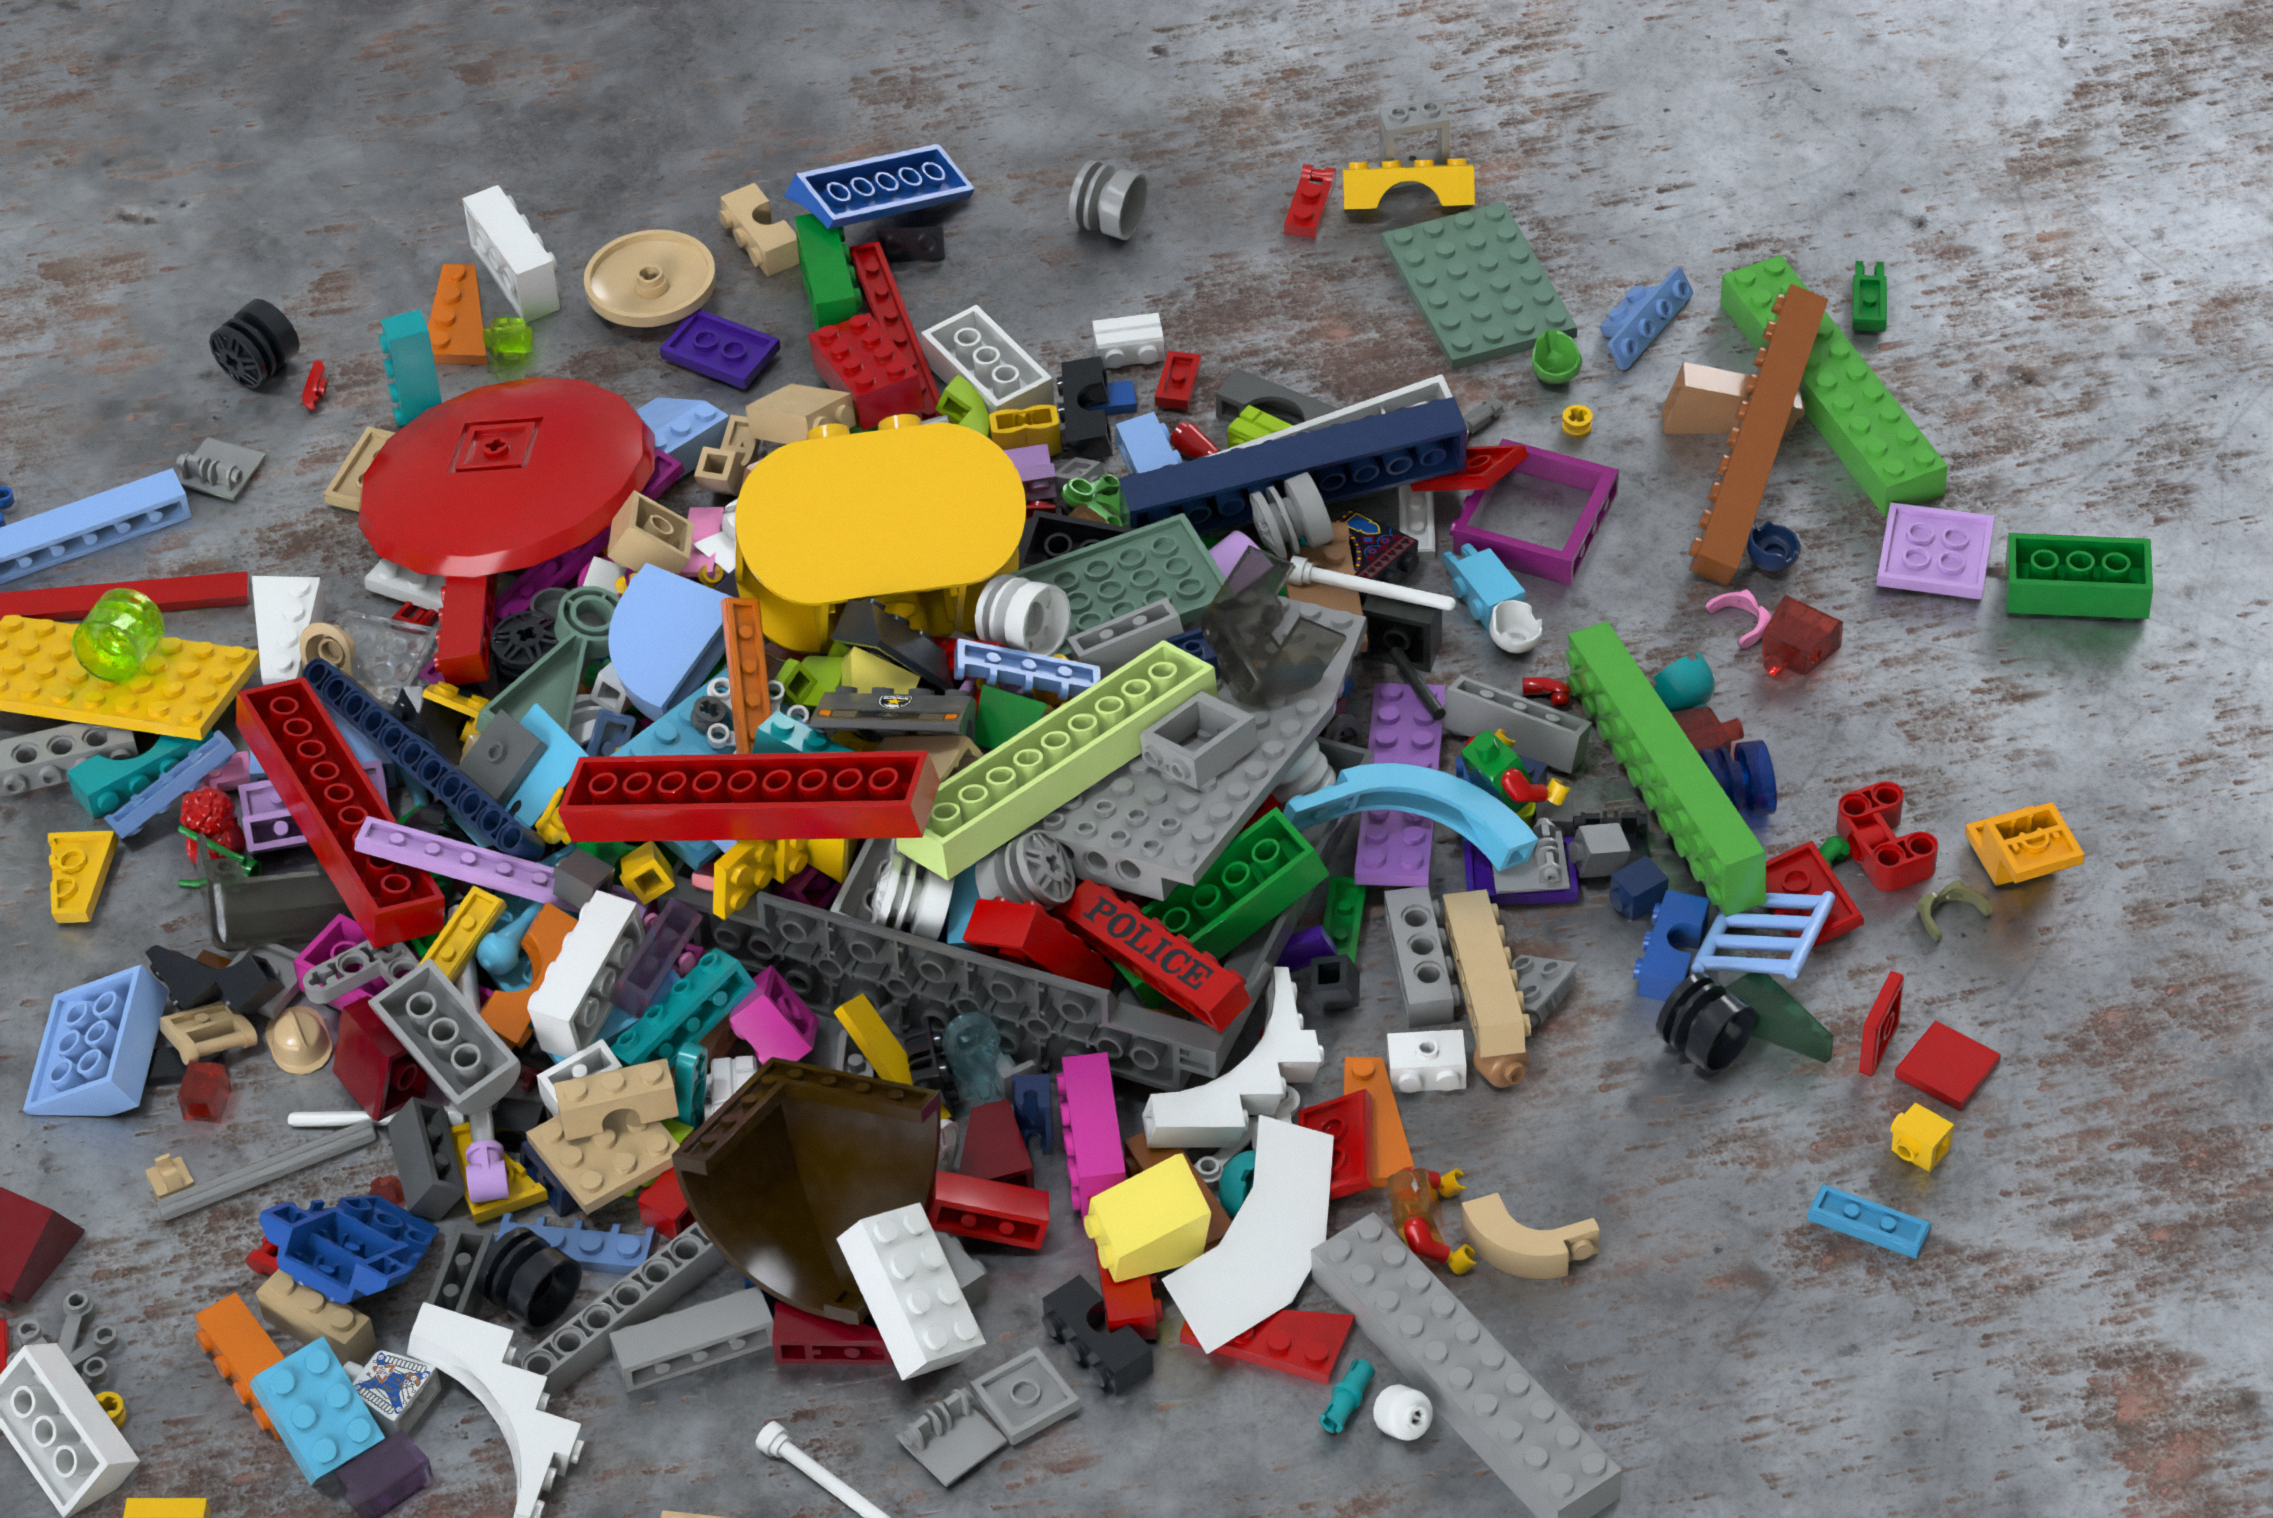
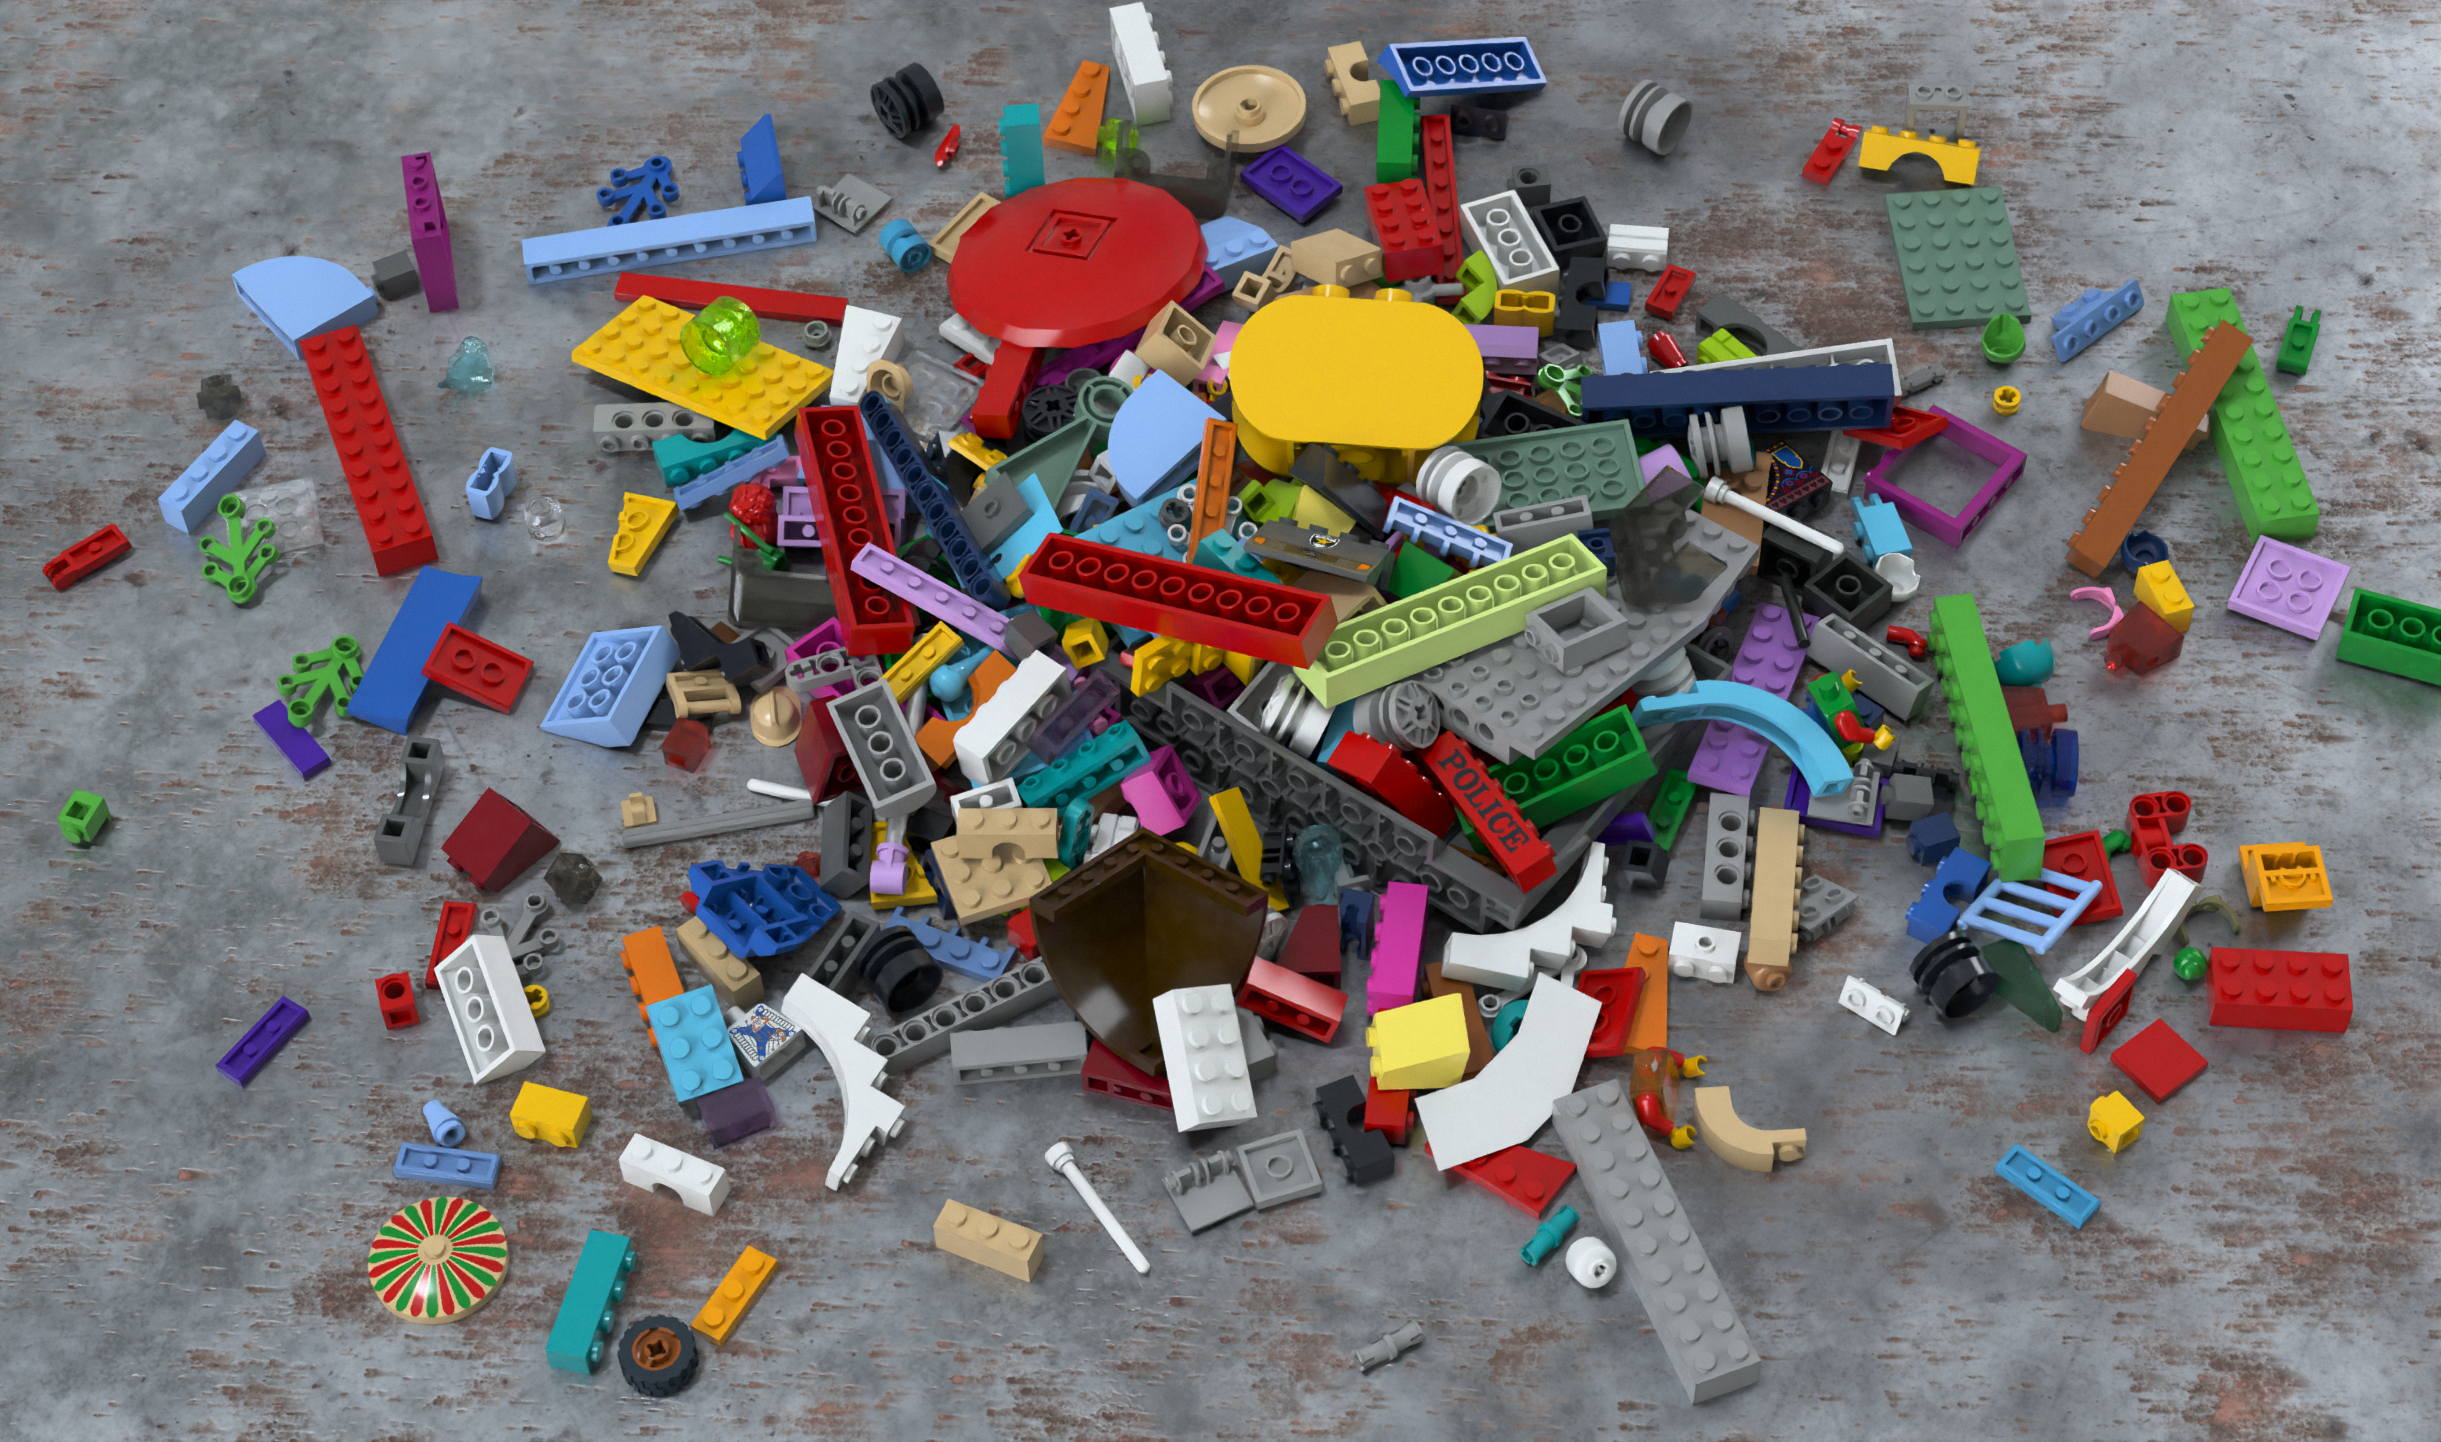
camera: 15 degrees right, 5 degrees up
none -> clear smoke brick [543,853,603,904]
none -> blue slope [736,113,787,206]
none -> light grey plate [803,321,832,348]
none -> dark azure wheel [879,218,932,273]
none -> clear smoke windscreen [1114,119,1240,220]
none -> dark grey brick [1507,164,1551,207]
none -> black brick [1530,196,1608,271]
none -> pearl dark grey brick [1801,550,1893,632]
none -> white hinge [1838,975,1911,1036]
none -> white arch [2053,868,2204,1022]
none -> yellow brick [2134,560,2195,638]
none -> green plate [2173,947,2208,980]
none -> red brick [2205,947,2353,1033]

